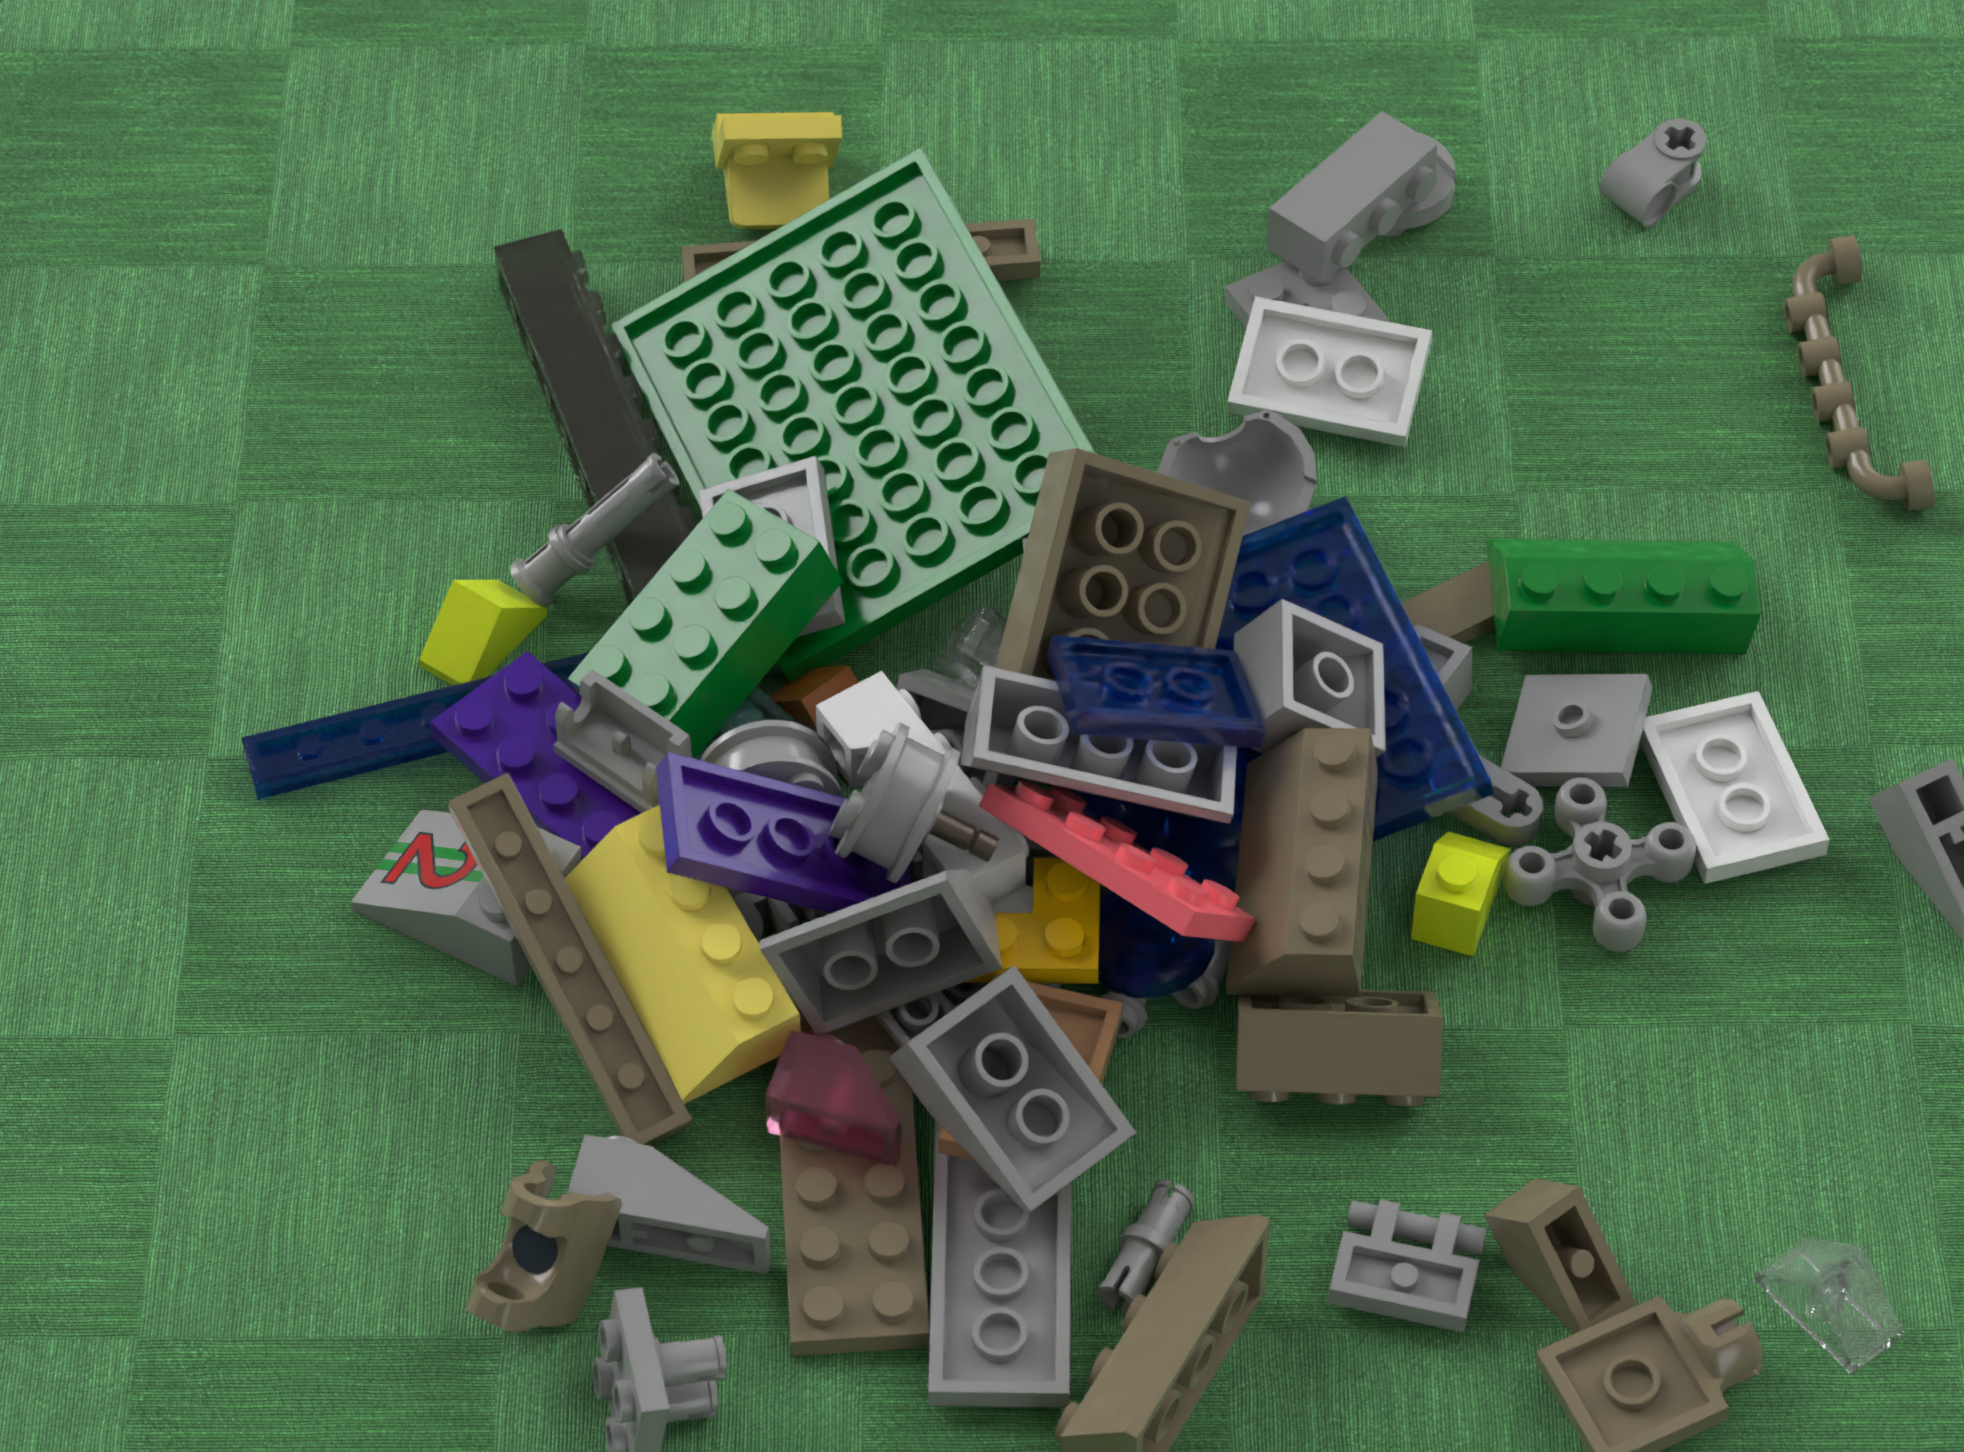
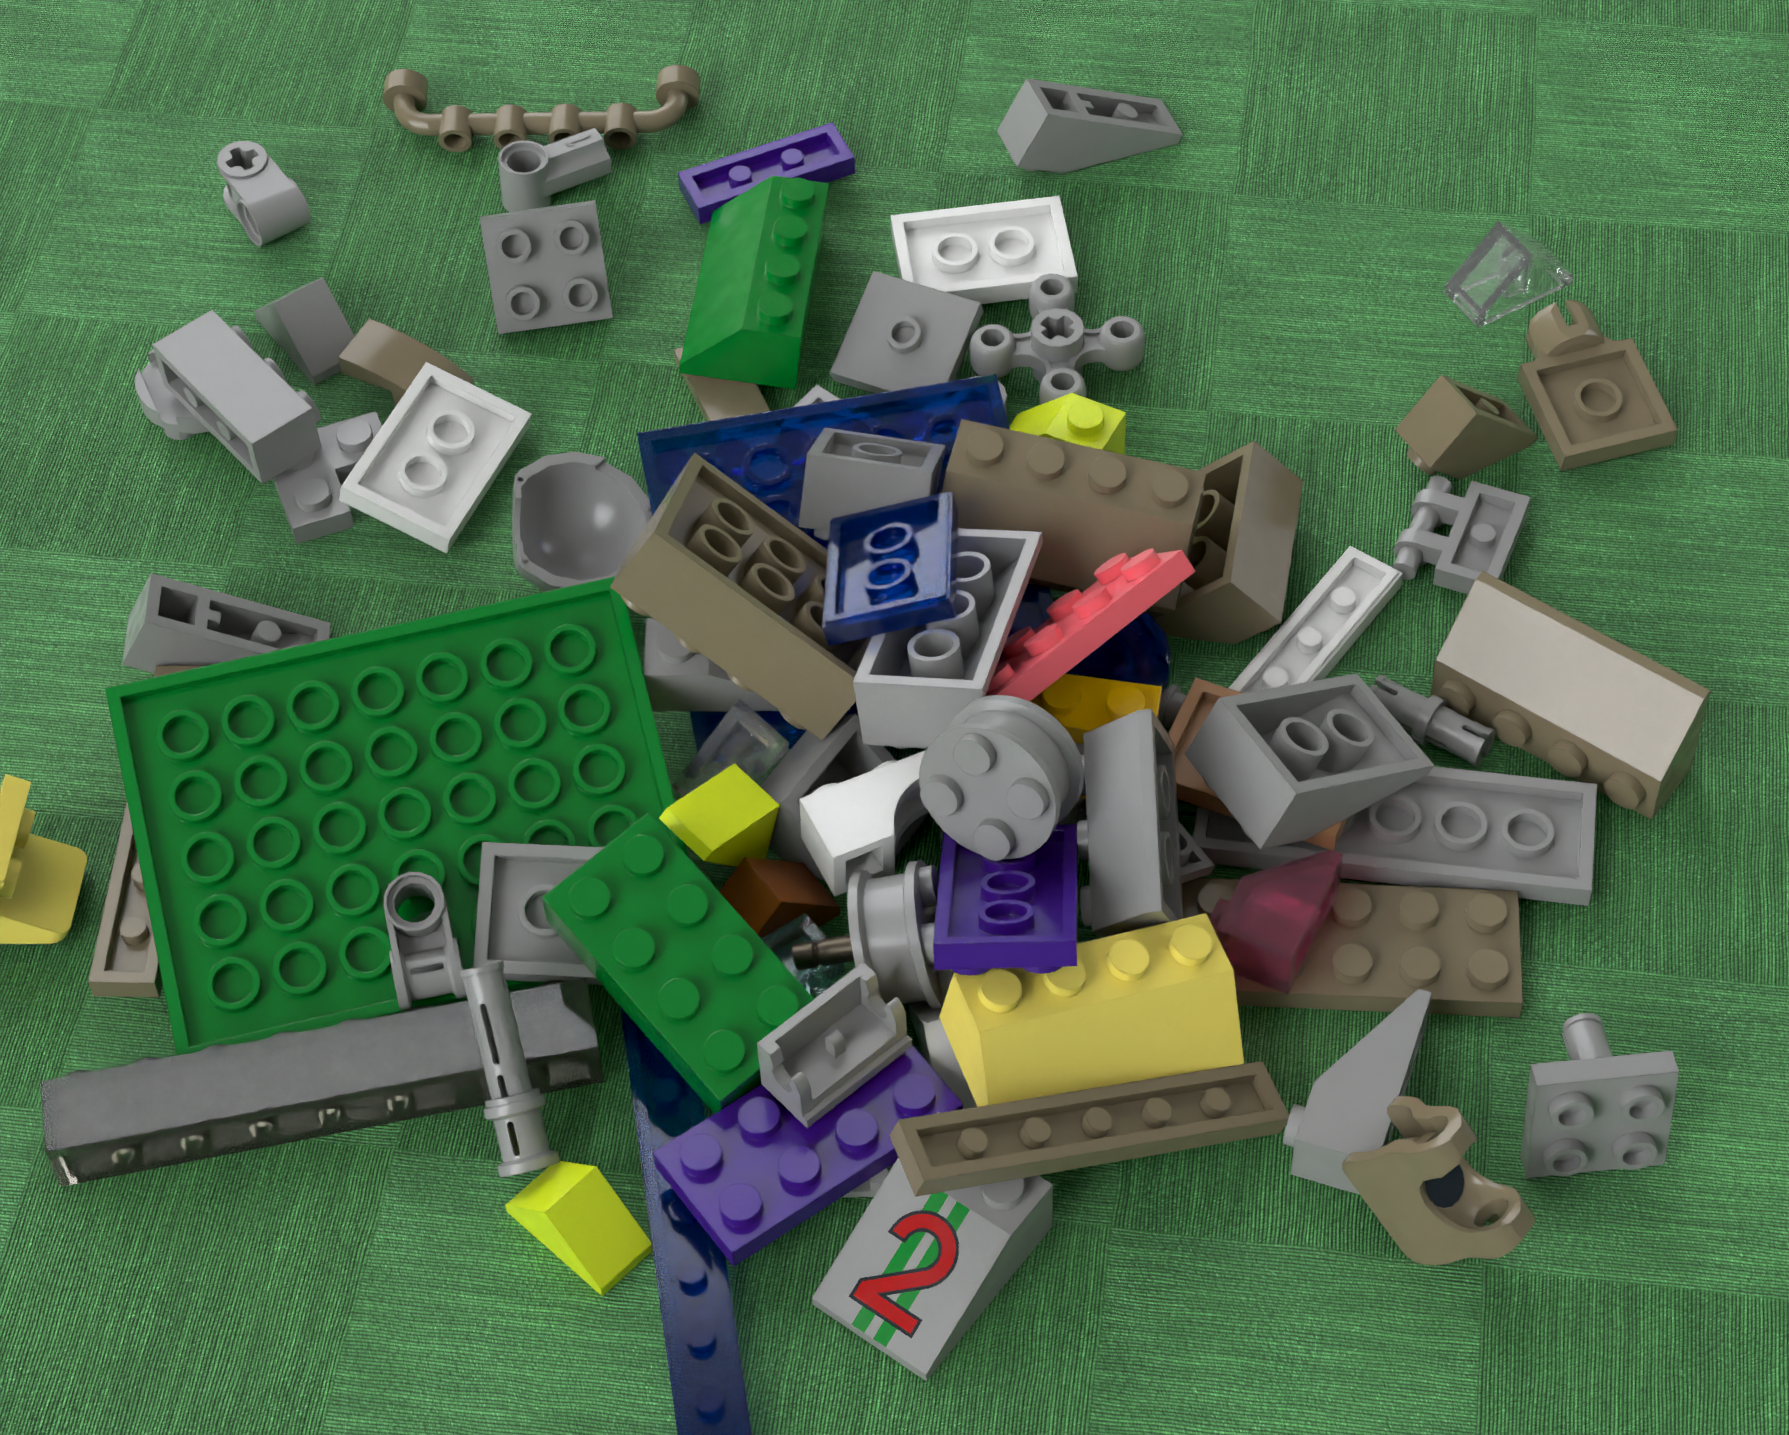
camera: 80 degrees left, 0 degrees up
none -> light grey slope [122,573,331,673]
none -> light grey slope [254,277,355,385]
none -> dark tan slope [338,319,475,407]
none -> light grey piece [384,872,467,1010]
none -> light grey plate [480,200,613,334]
none -> light grey piece [498,128,611,212]
none -> neon yellow slope [659,763,780,867]
none -> dark purple plate [678,122,855,225]
none -> white tile [1229,546,1403,693]

